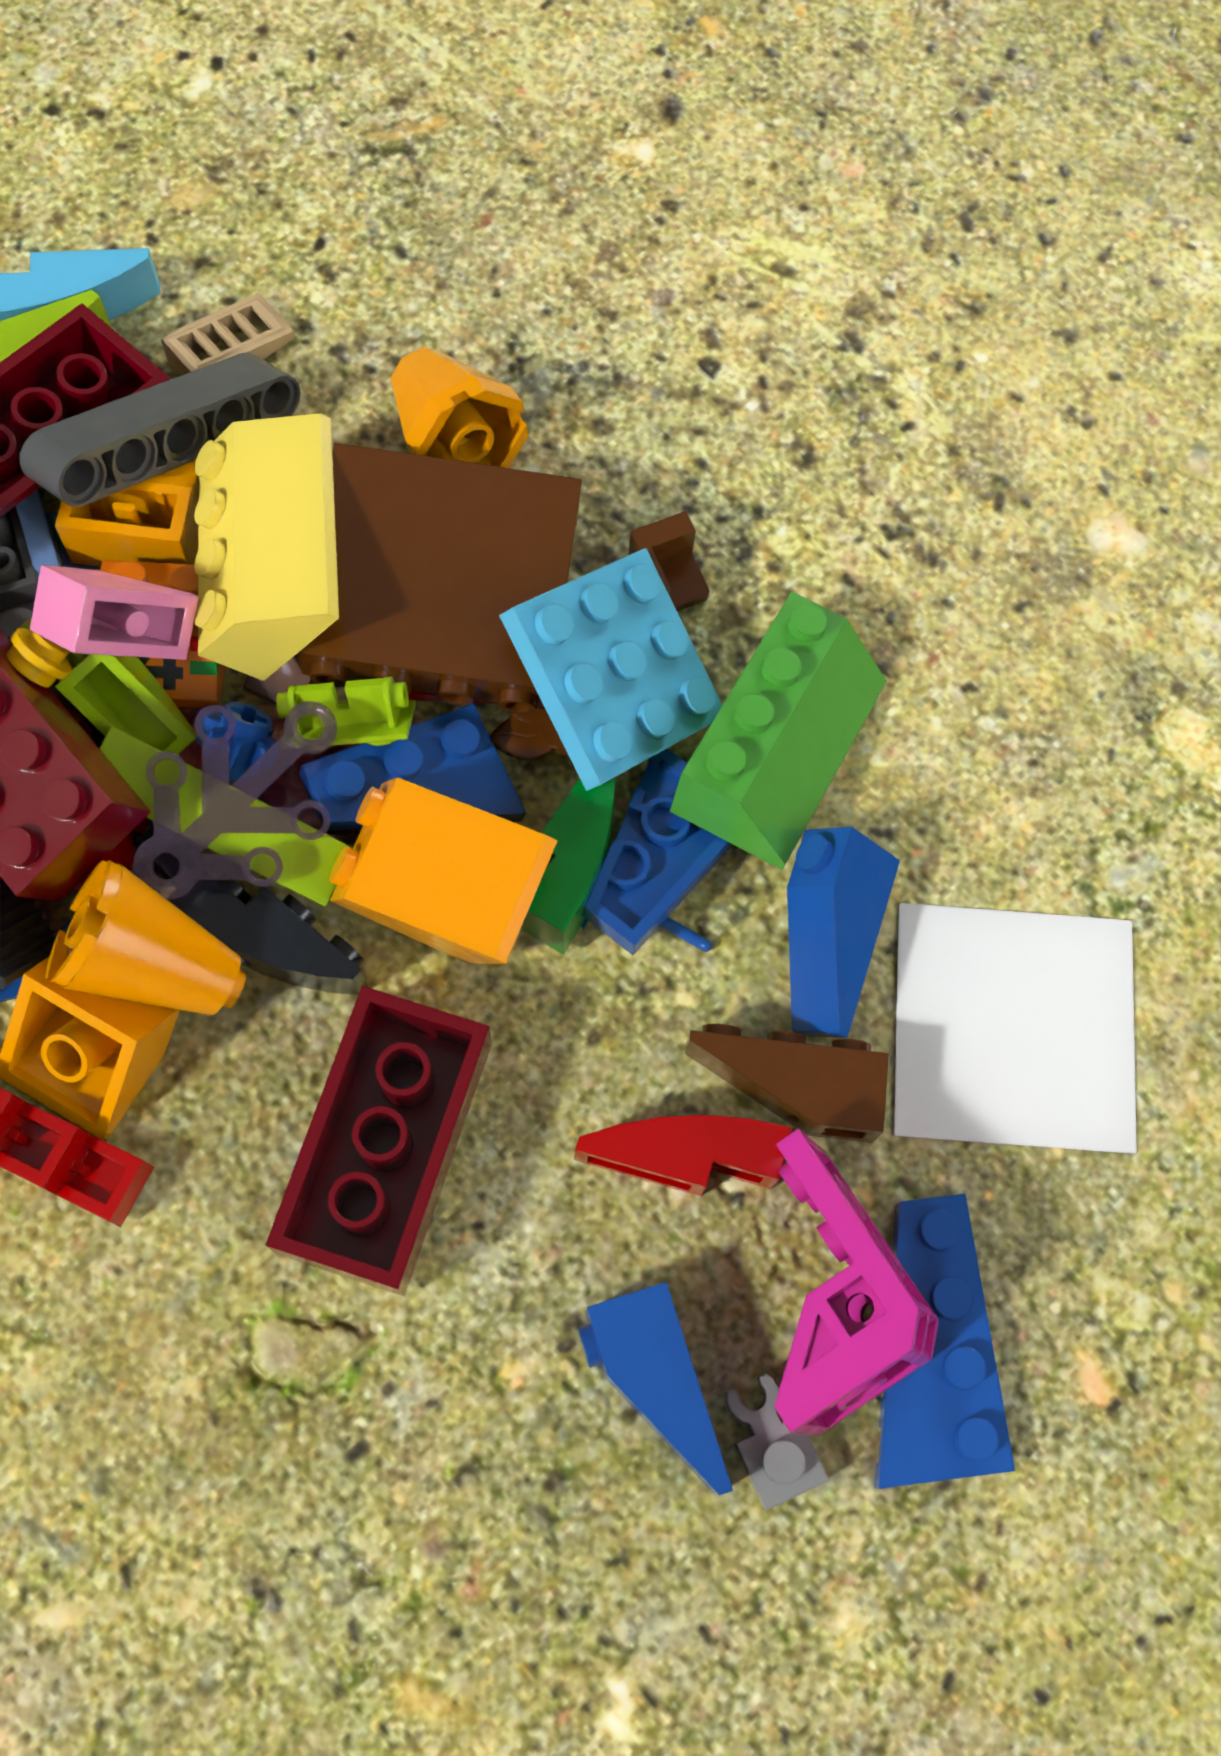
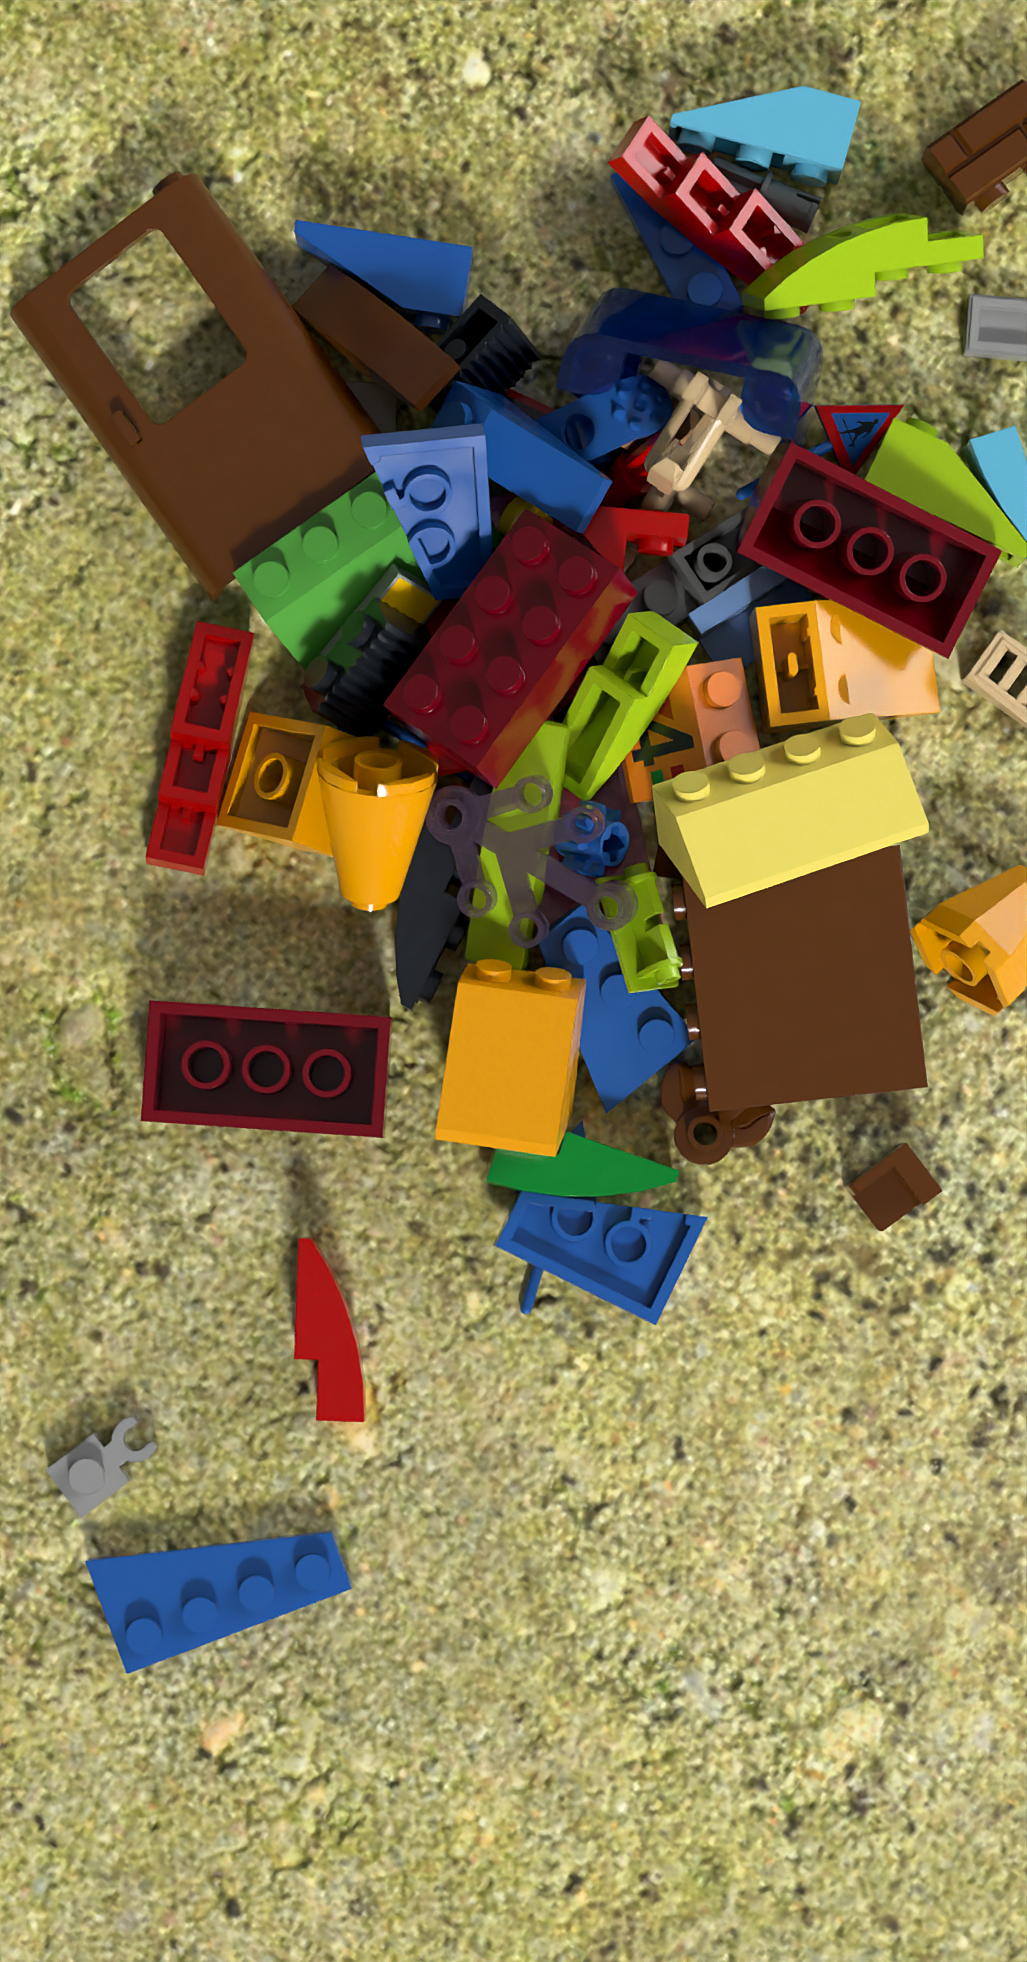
camera: 80 degrees right, 15 degrees up
yellow plate [6,628,72,687] -> none
dark grey beam [20,352,301,507] -> none
bright pink slope [30,565,199,660] -> none
medium azure plate [499,548,722,791] -> none
blue slope [577,1282,733,1495] -> none
bright green slope [670,591,887,870] -> none
reddish brown slope [685,1024,889,1143] -> none
dark pink bracket [774,1128,939,1436] -> none
blue slope [787,826,900,1038] -> none
white sticker [894,903,1137,1154] -> none

